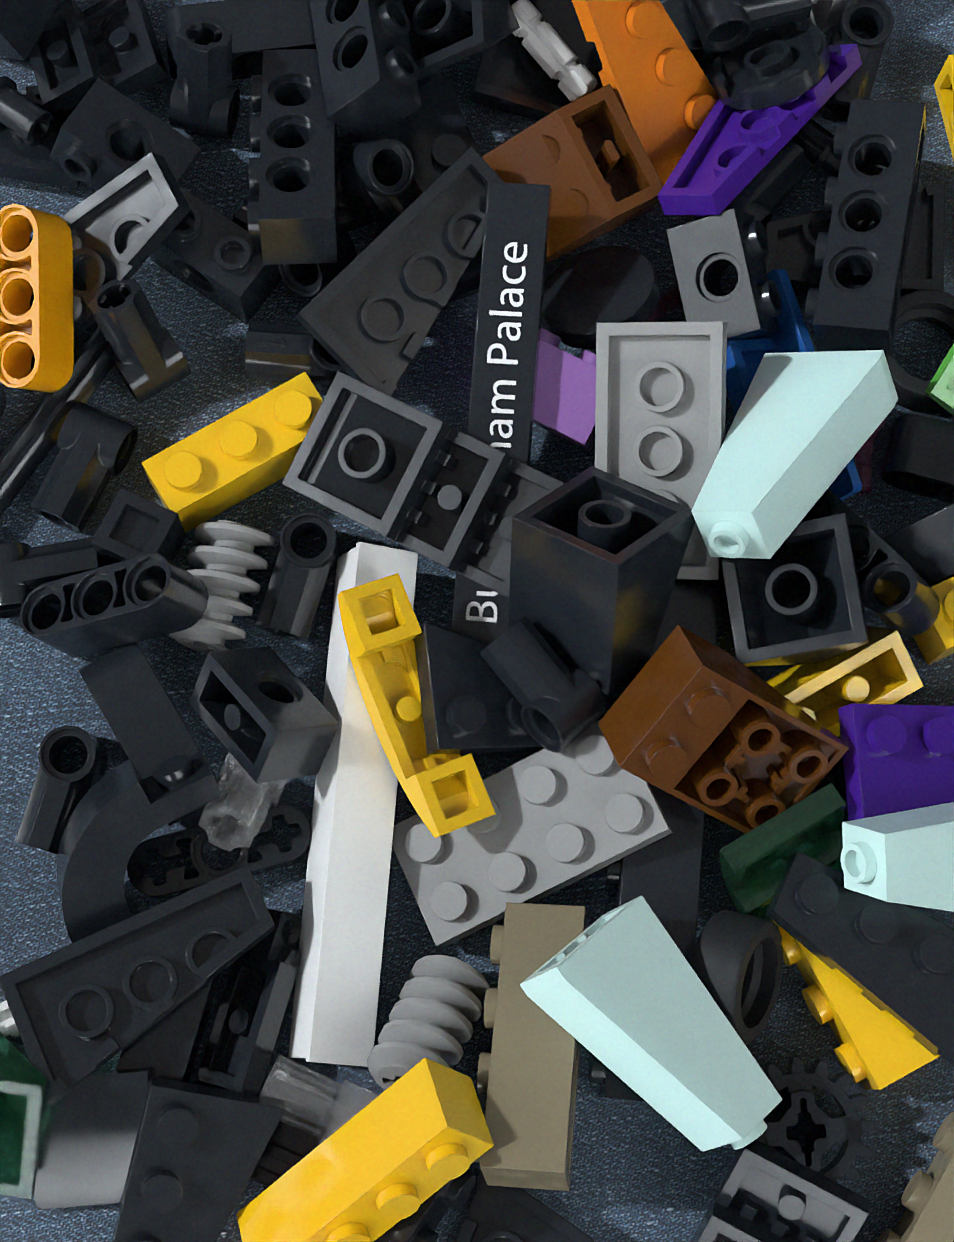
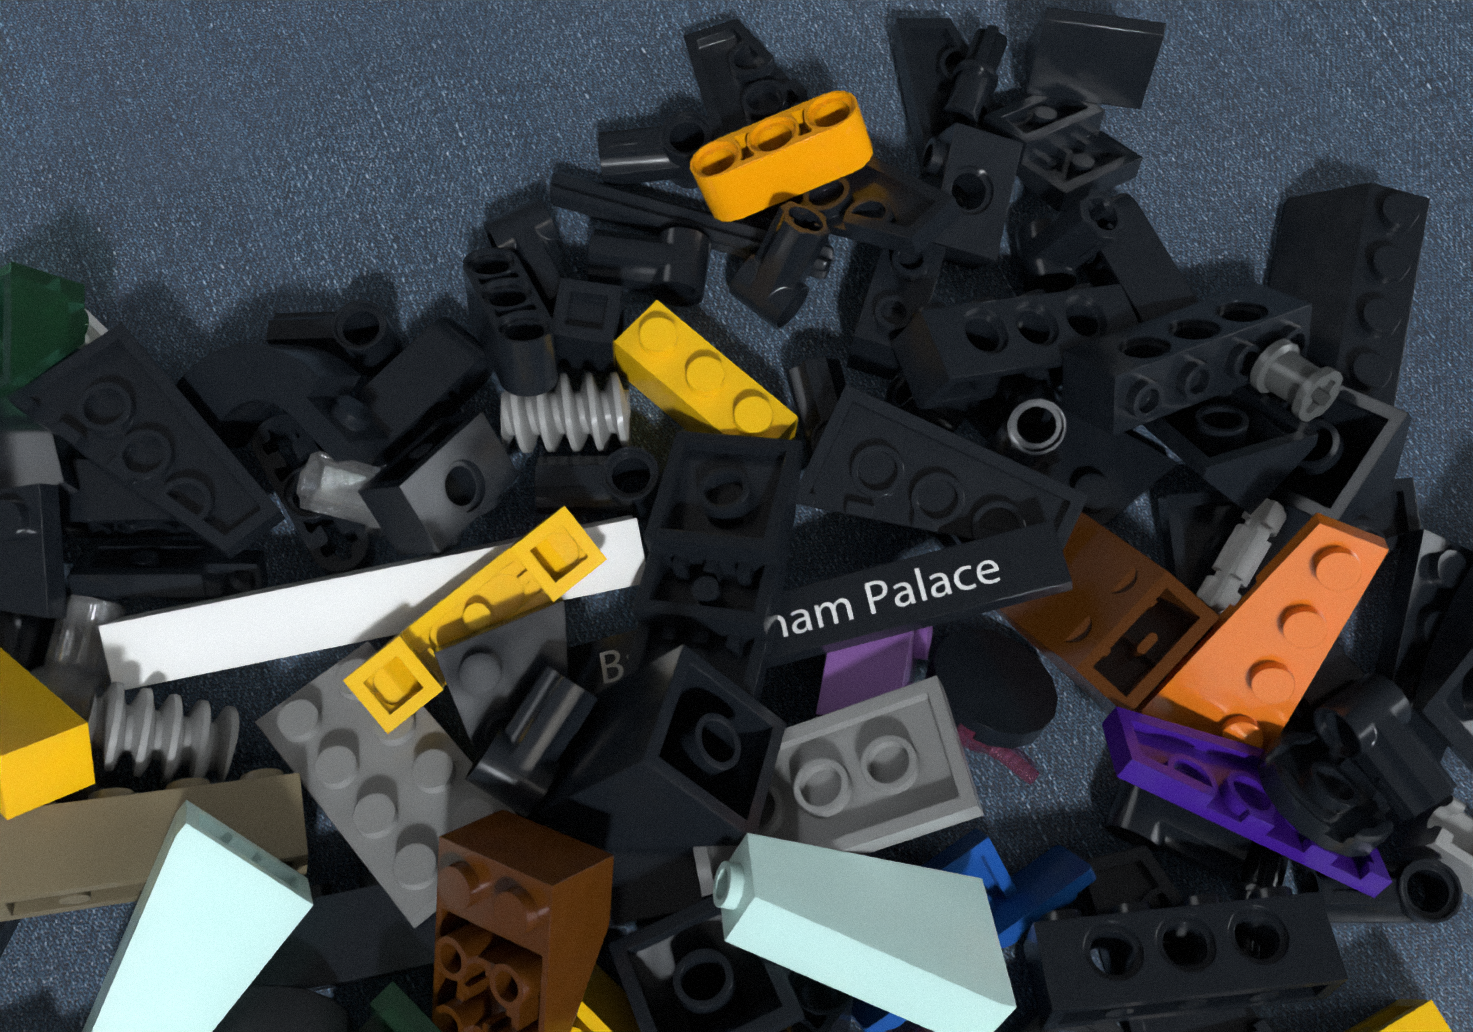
camera: 75 degrees right, 5 degrees down
brick [666,209,782,341] -> none

